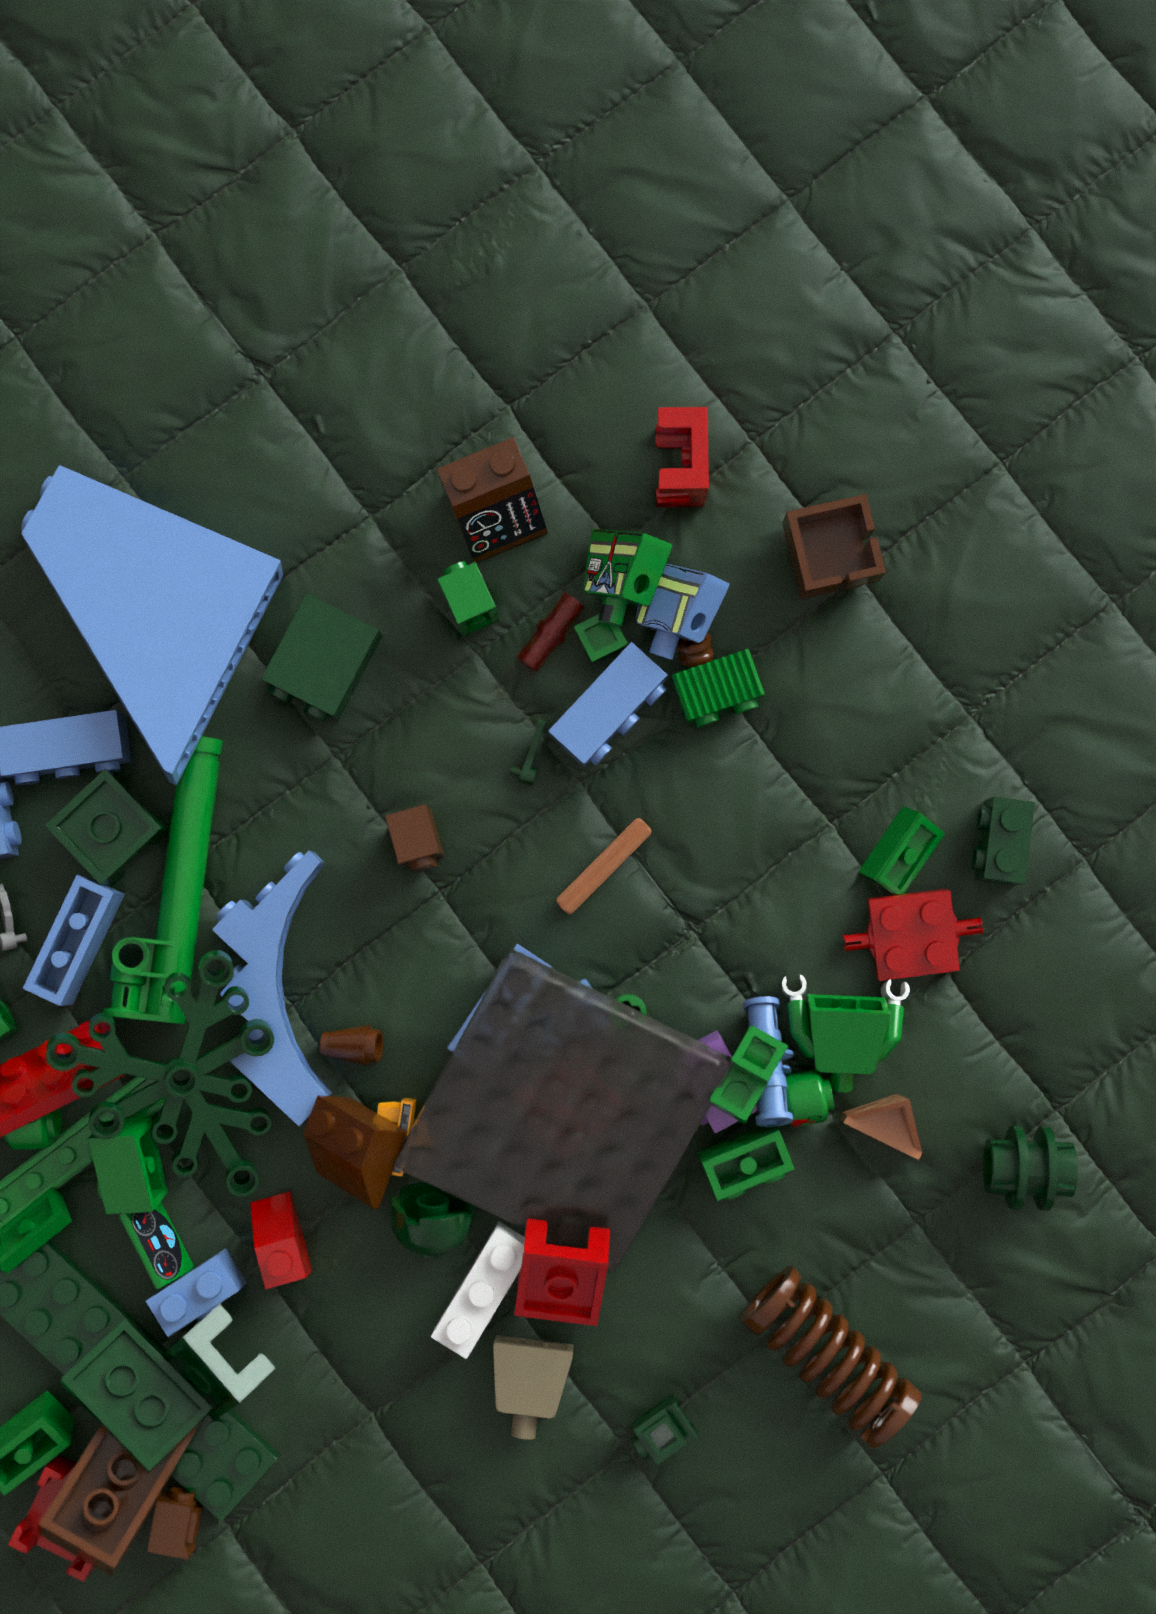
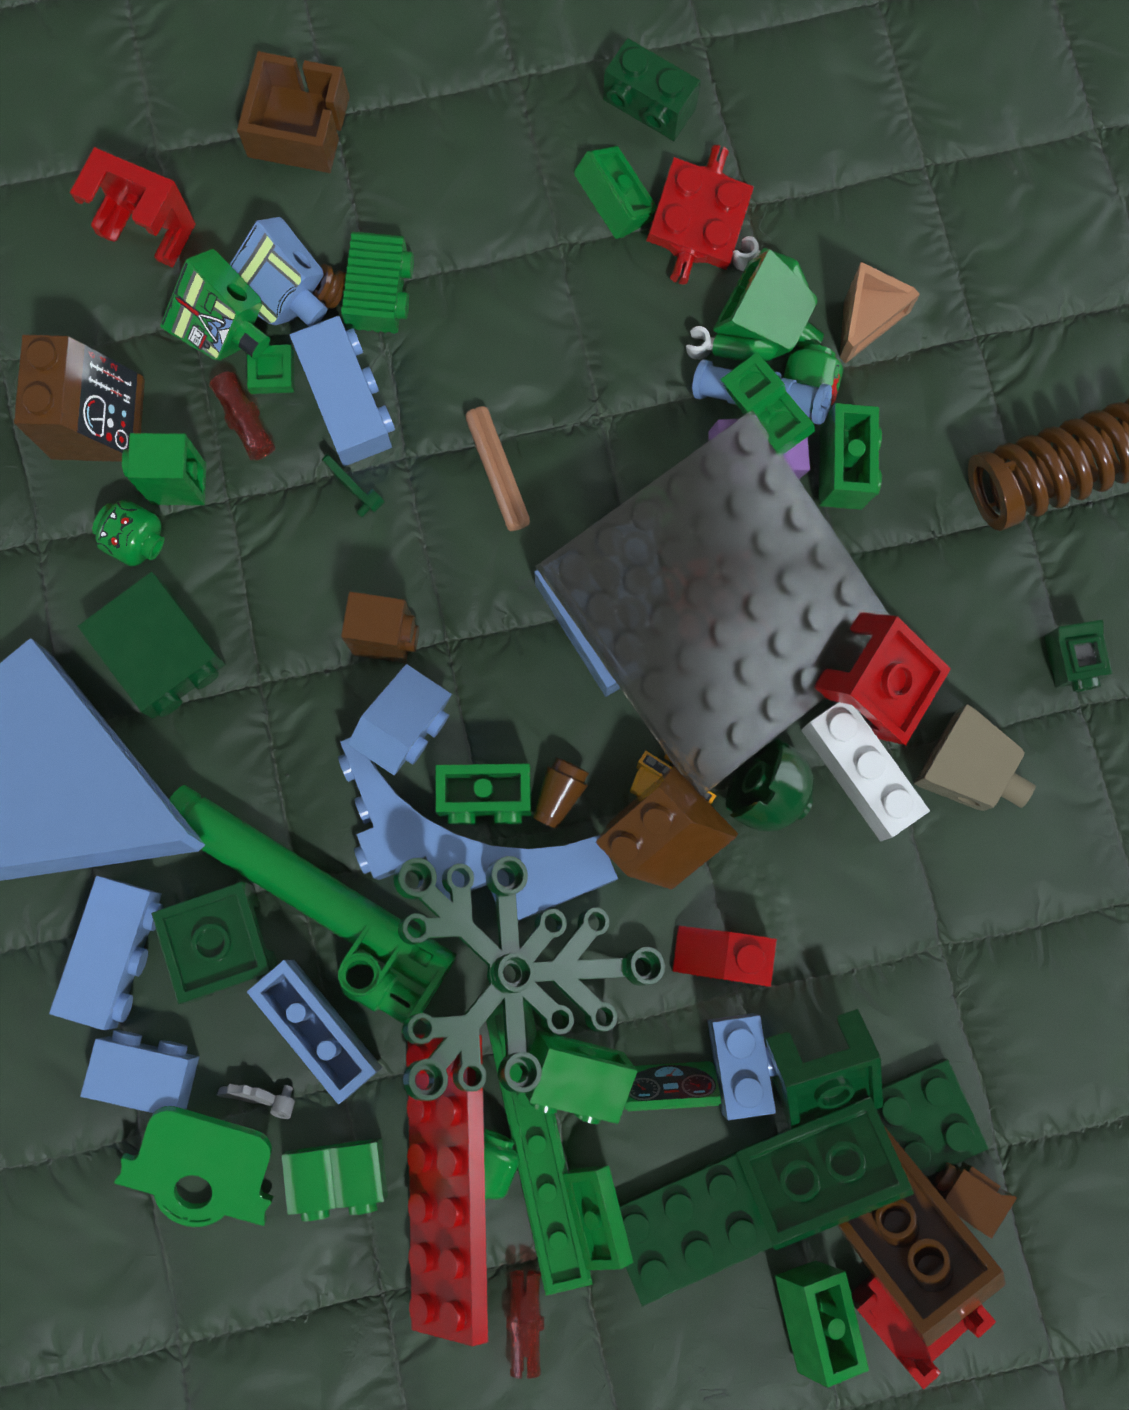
camera: 70 degrees left, 5 degrees down
dark green piece [983,1125,1078,1211] -> none
none -> green head [92,500,164,567]
none -> medium blue brick [348,664,452,775]
none -> green brick [436,764,531,825]

